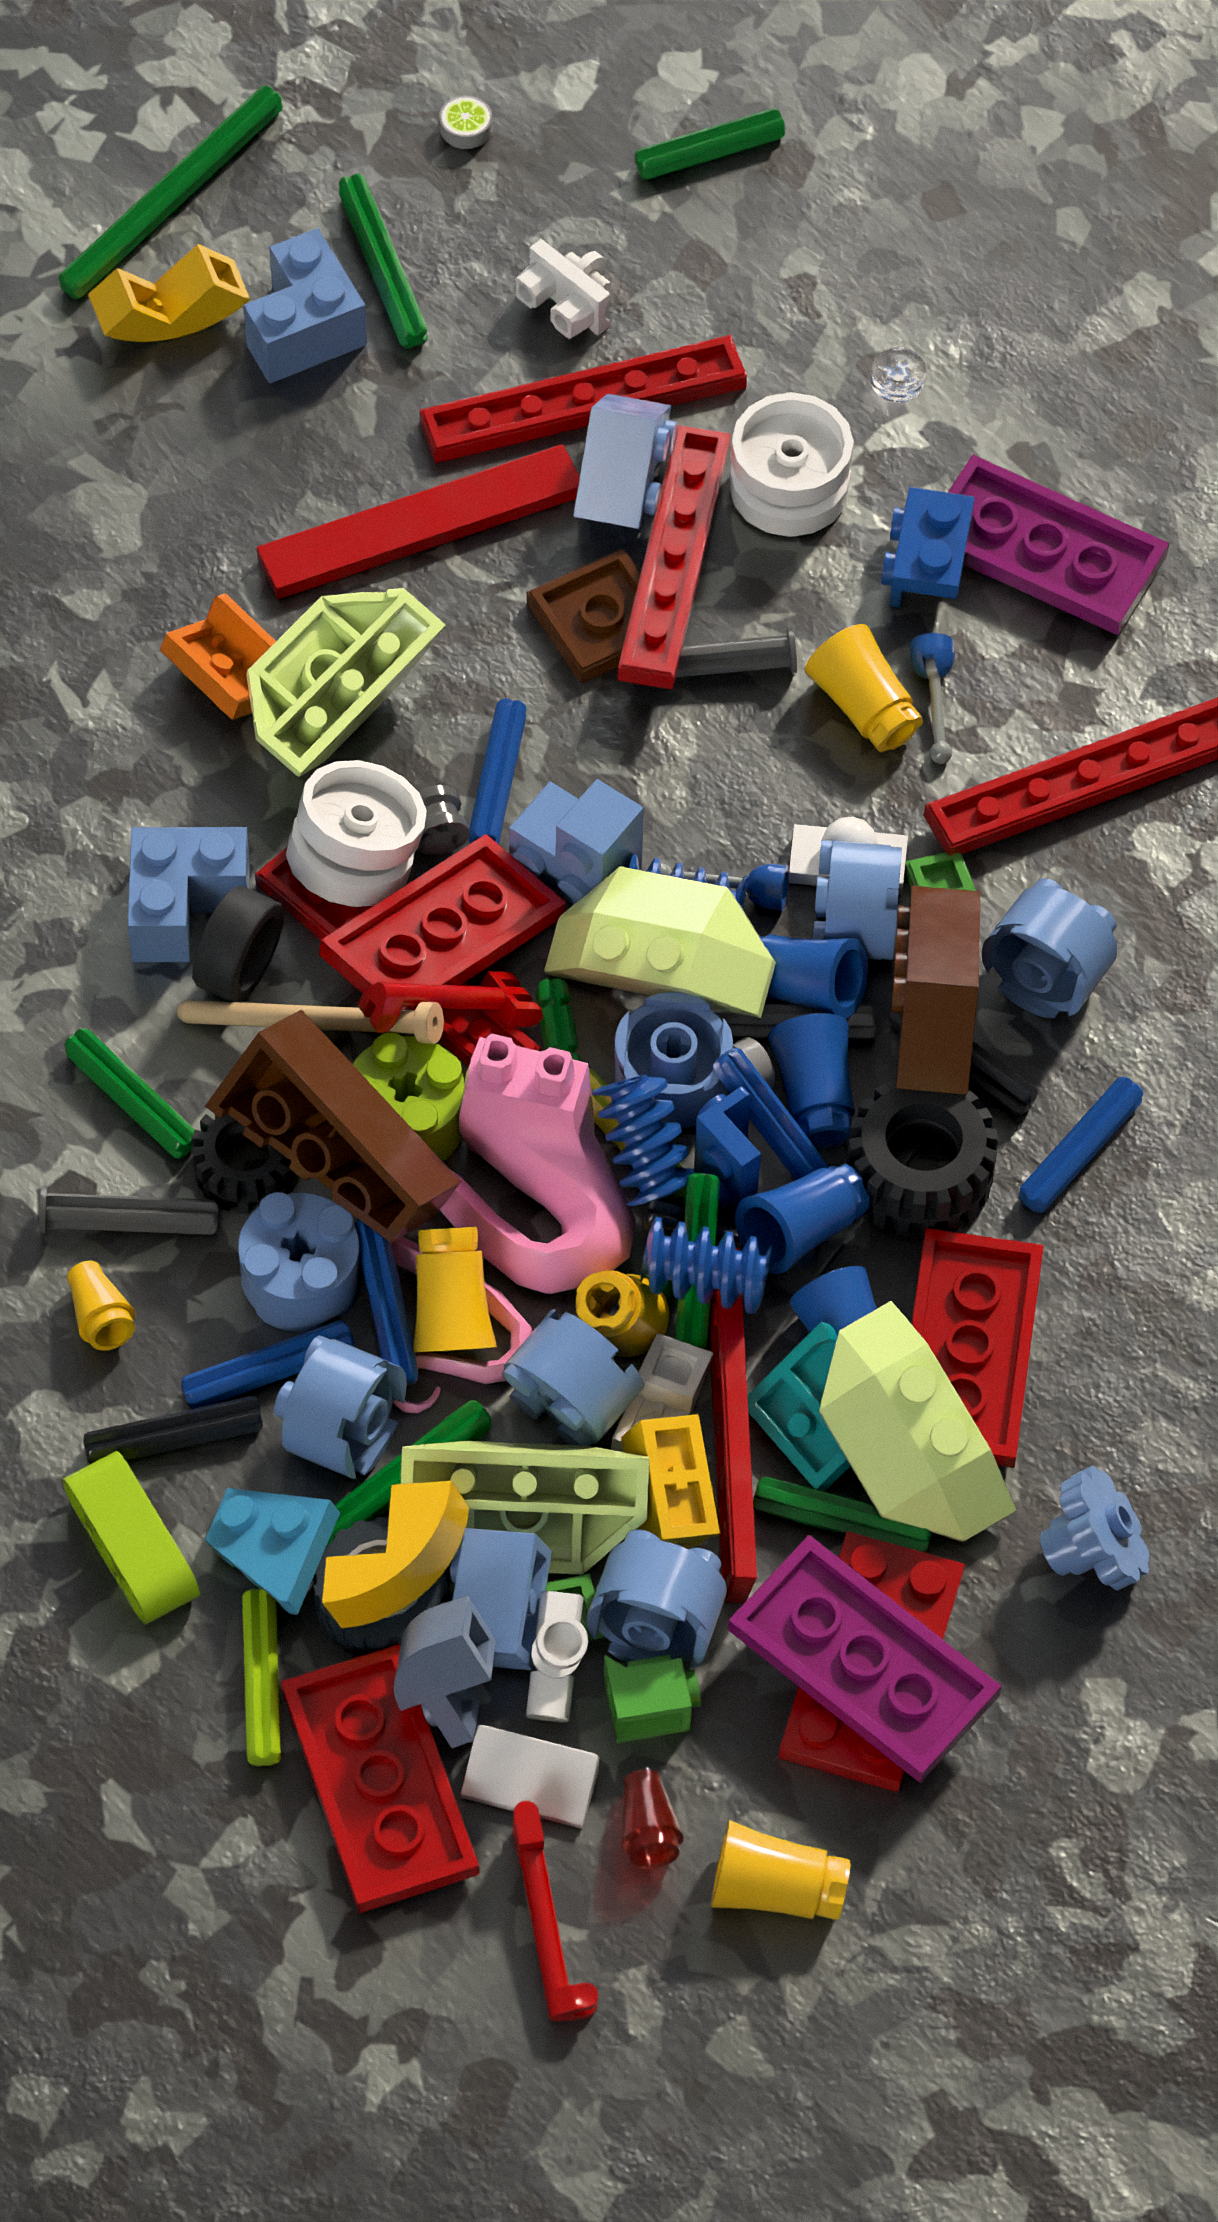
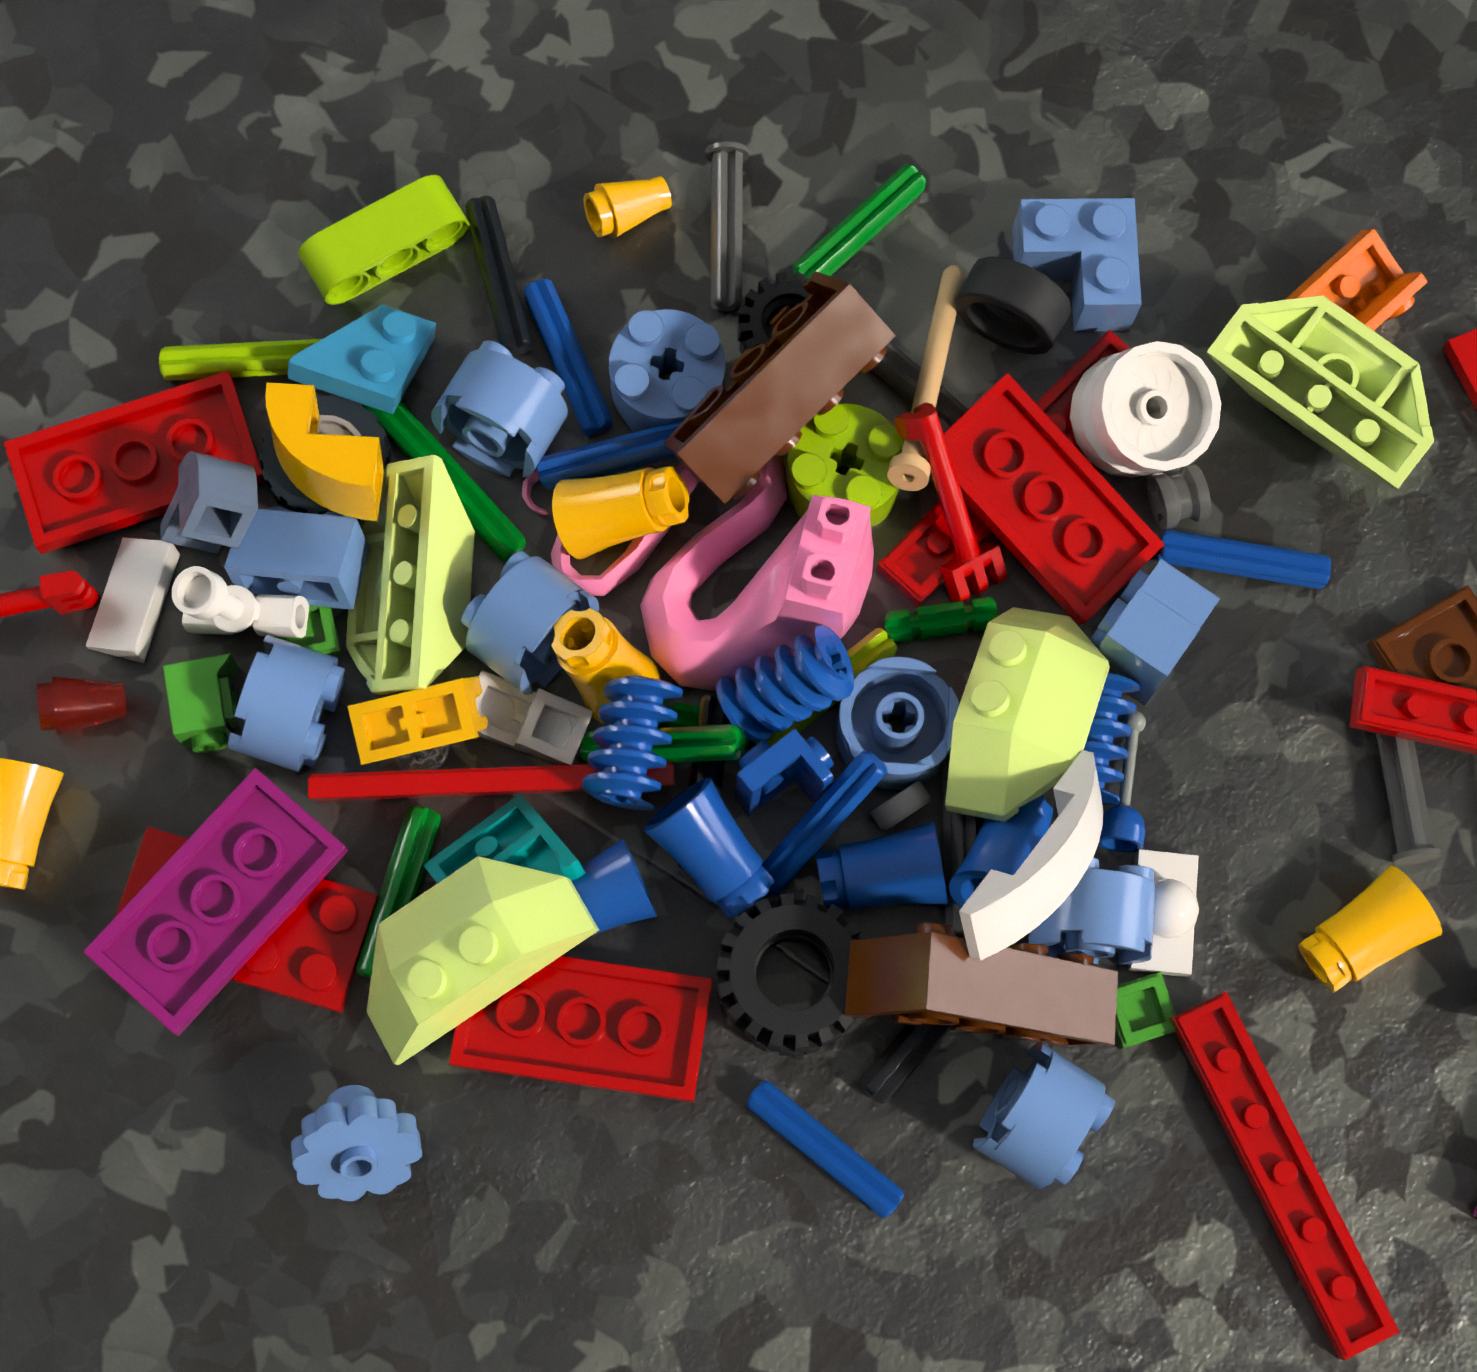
camera: 85 degrees right, 15 degrees up
hinge [909,633,955,764] -> none
none -> white slope [959,750,1103,961]

